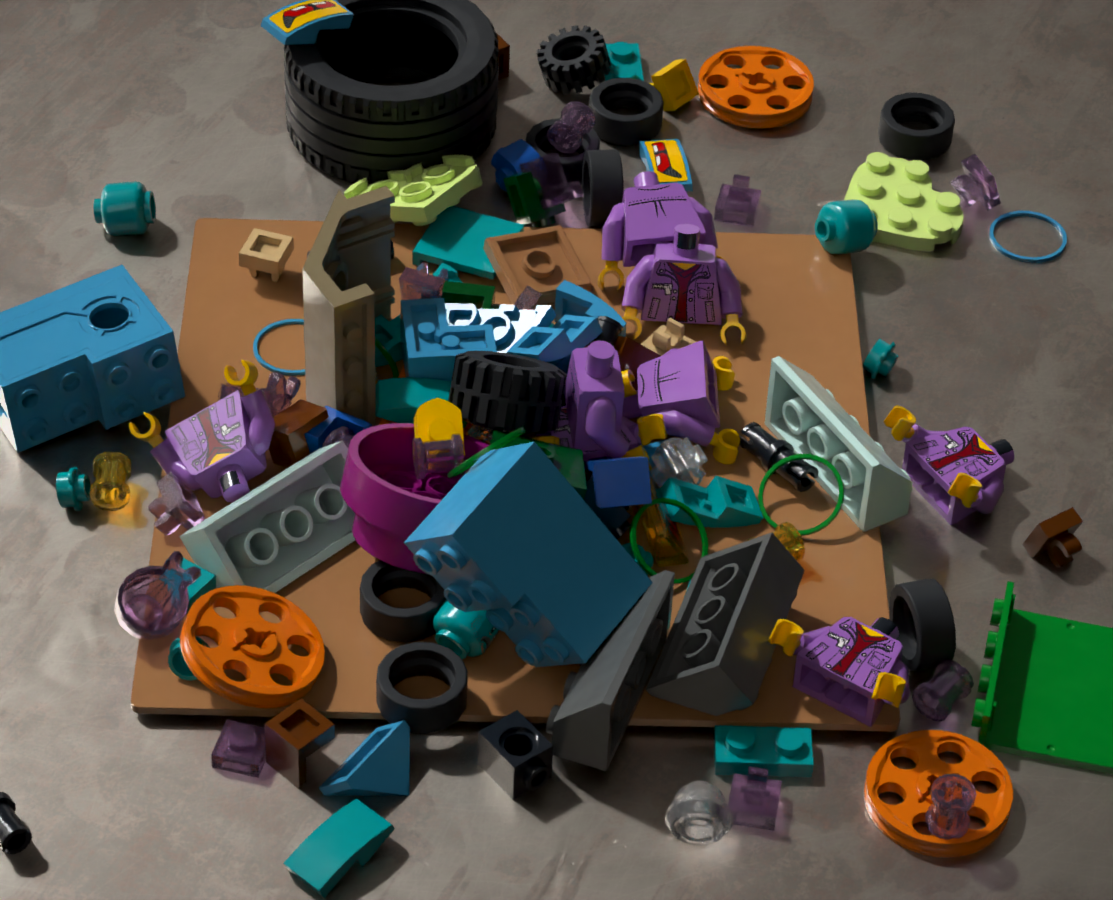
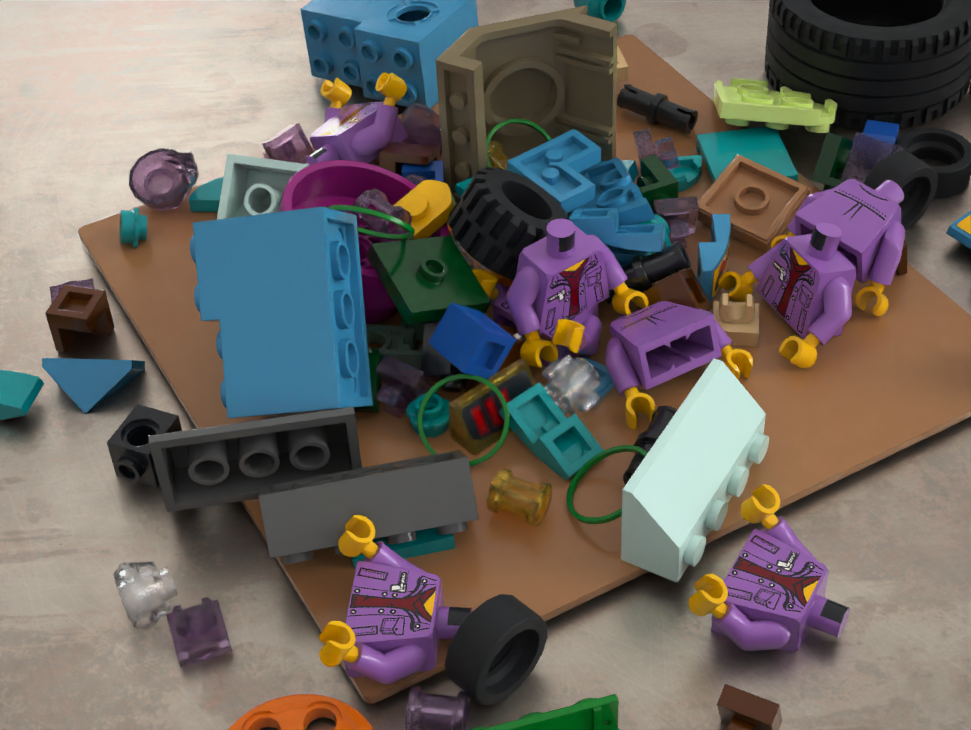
camera: 65 degrees right, 0 degrees up
teal plate [56,467,91,511] -> none
clear yellow bush [89,452,132,511] -> none
orange wedge [180,585,325,708] -> none
black tyre [376,642,468,734] -> none
clear purple bush [547,101,596,153] -> none
teal plate [713,725,814,778] -> none
teal plate [862,339,899,379] -> none

